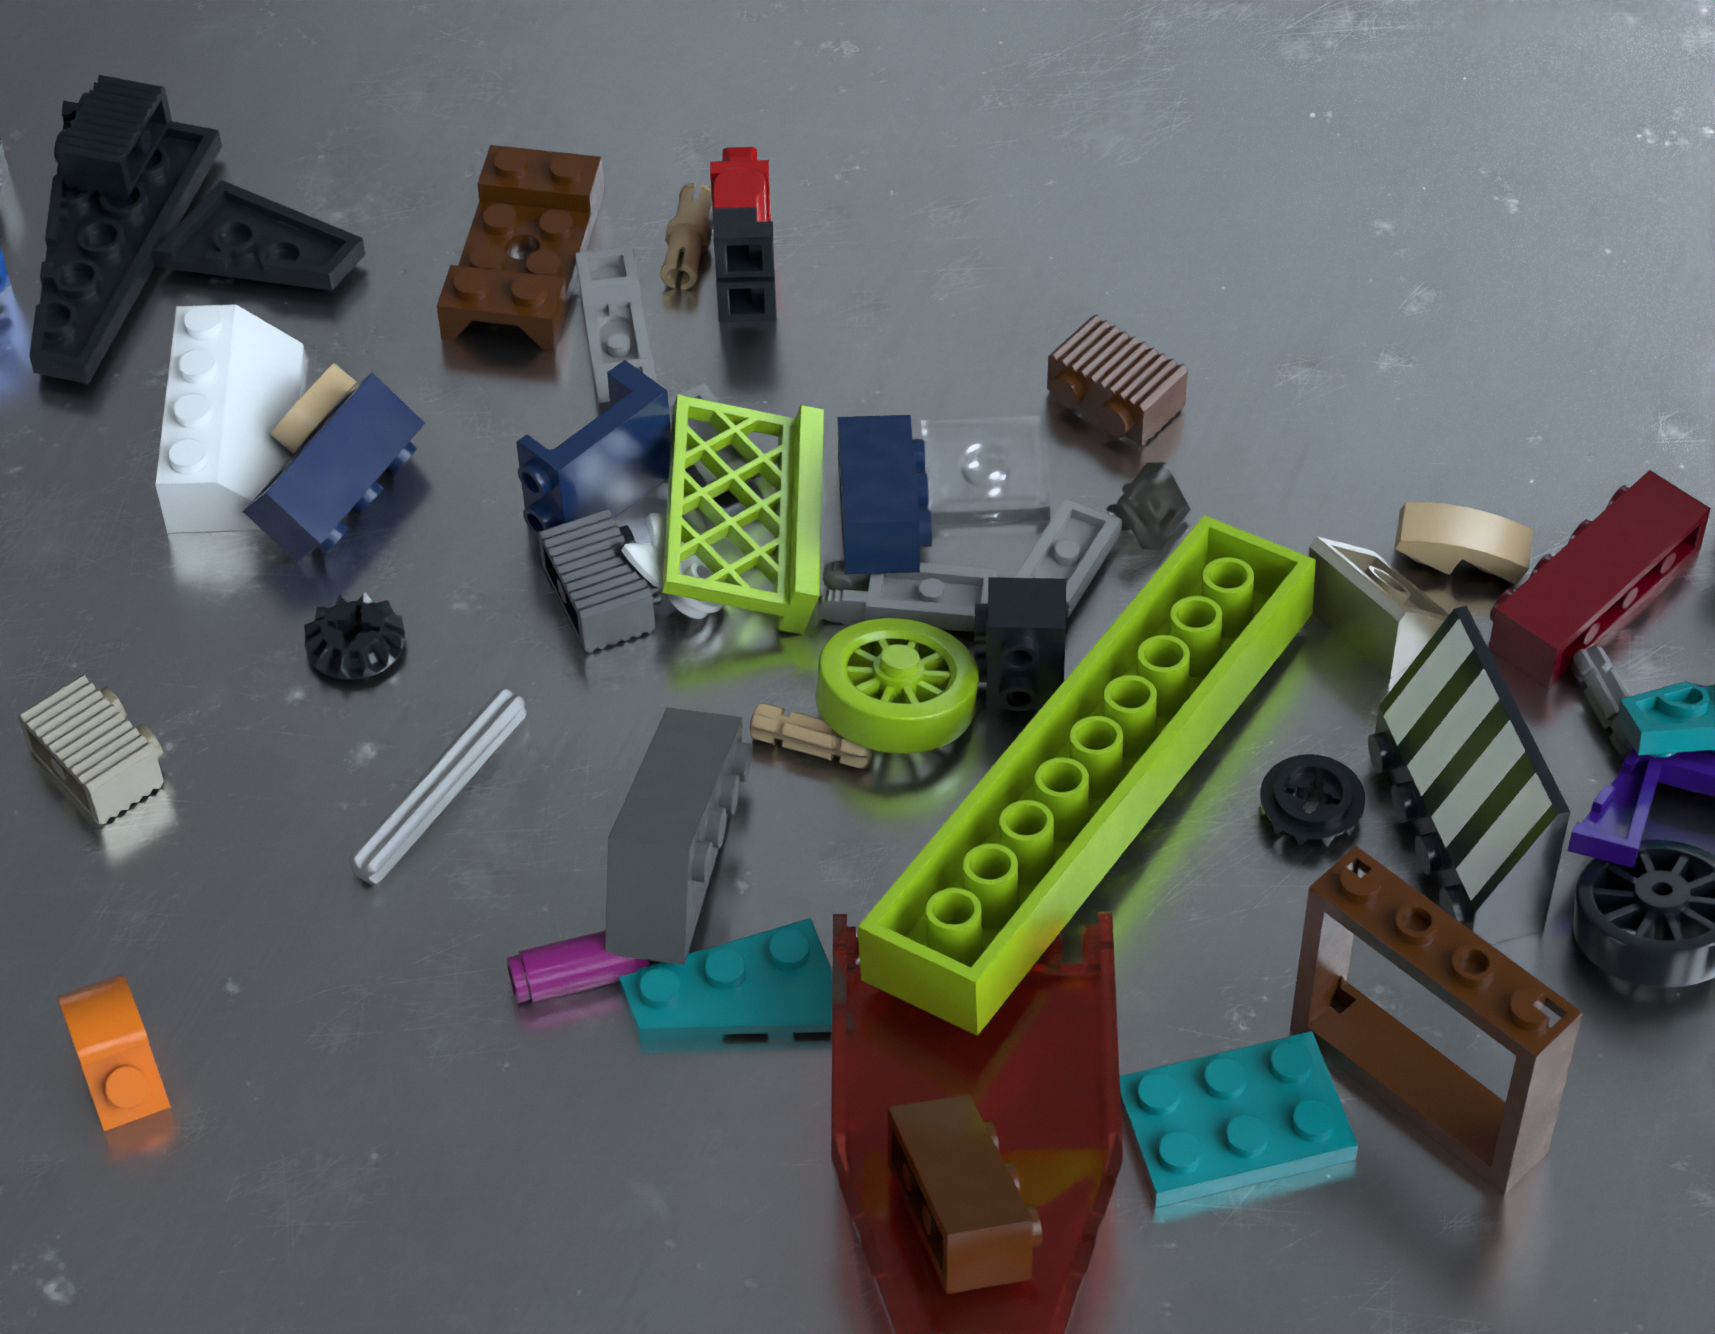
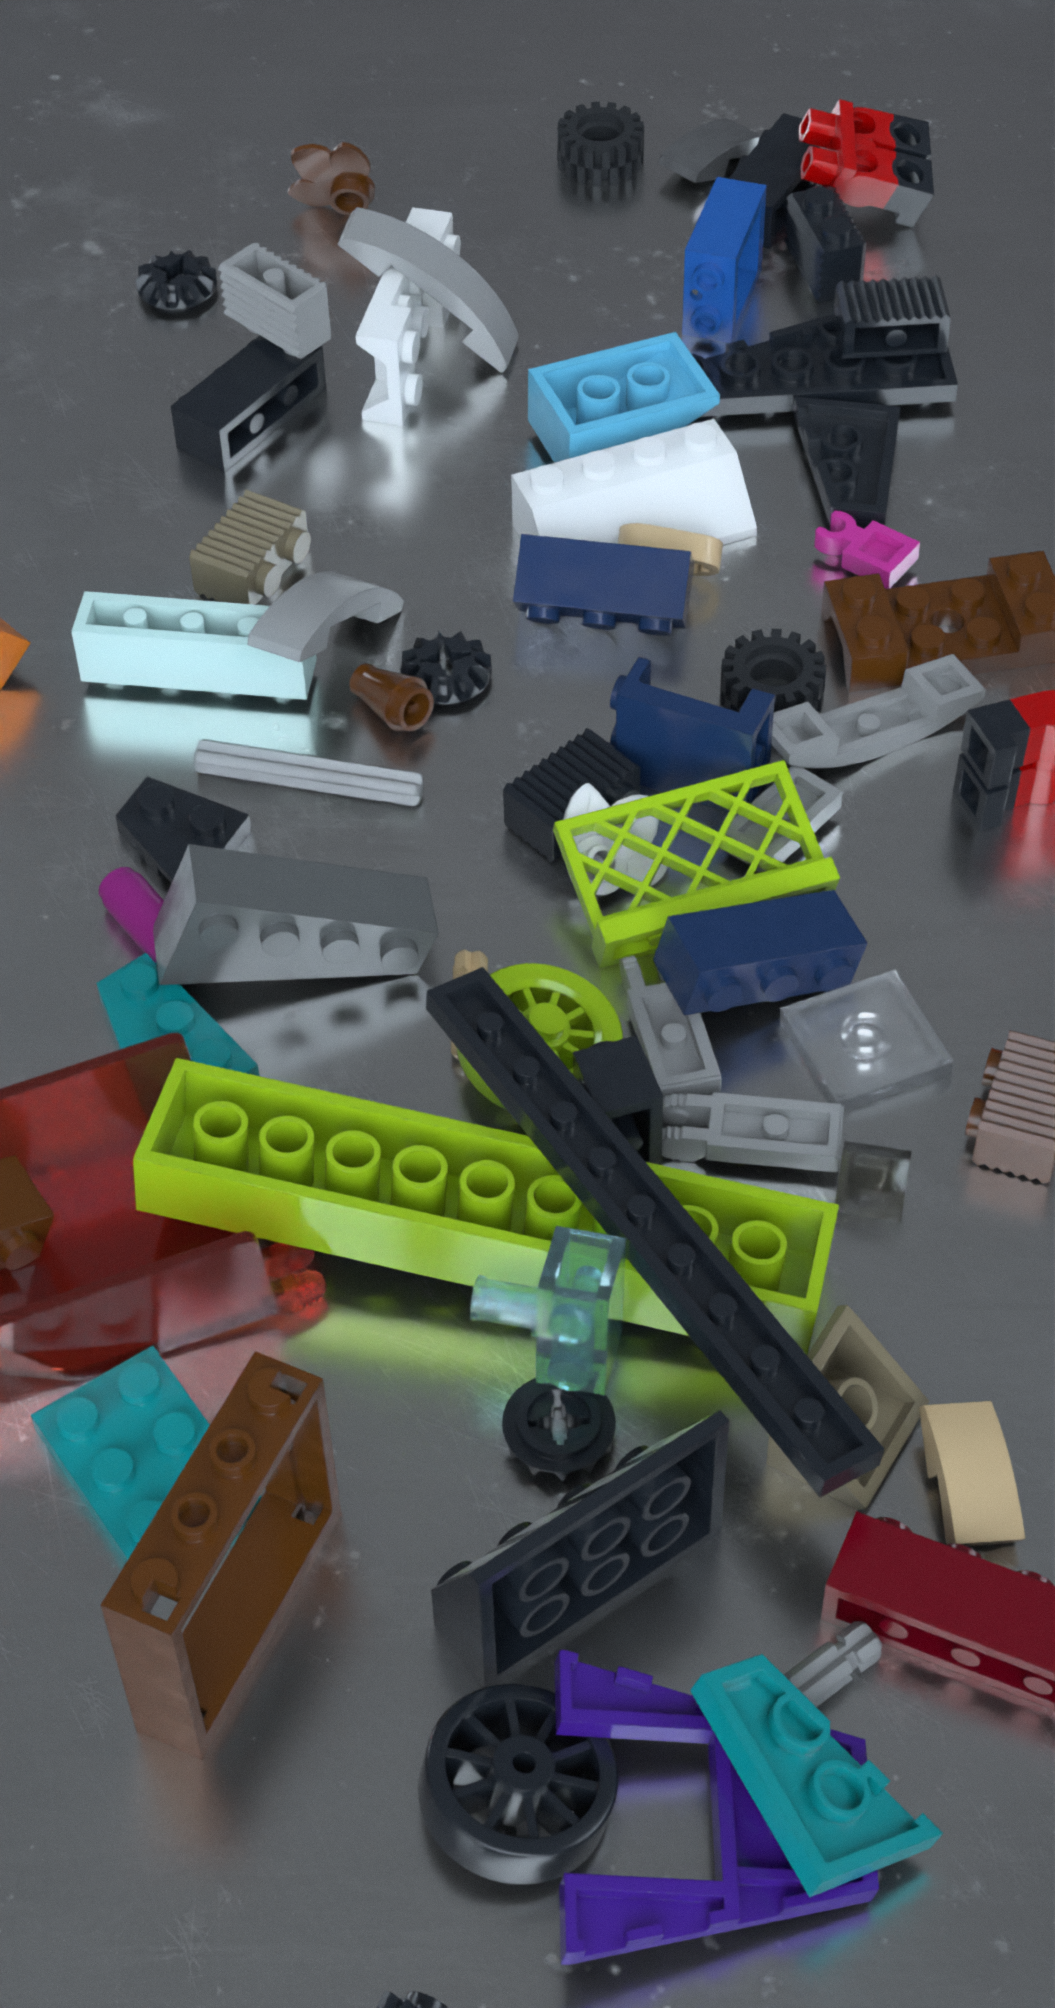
camera: 70 degrees right, 0 degrees up
none -> light aqua brick [71,591,317,700]
none -> black wing [115,776,252,883]
none -> light grey slope [247,571,404,662]
none -> reddish brown cone [349,663,434,731]
none -> black plate [426,967,884,1498]
none -> clear light blue brick [470,1226,626,1395]
none -> medium azure slope [528,332,720,463]
none -> black tyre [720,628,827,712]
none -> dark pink plate [814,511,920,589]

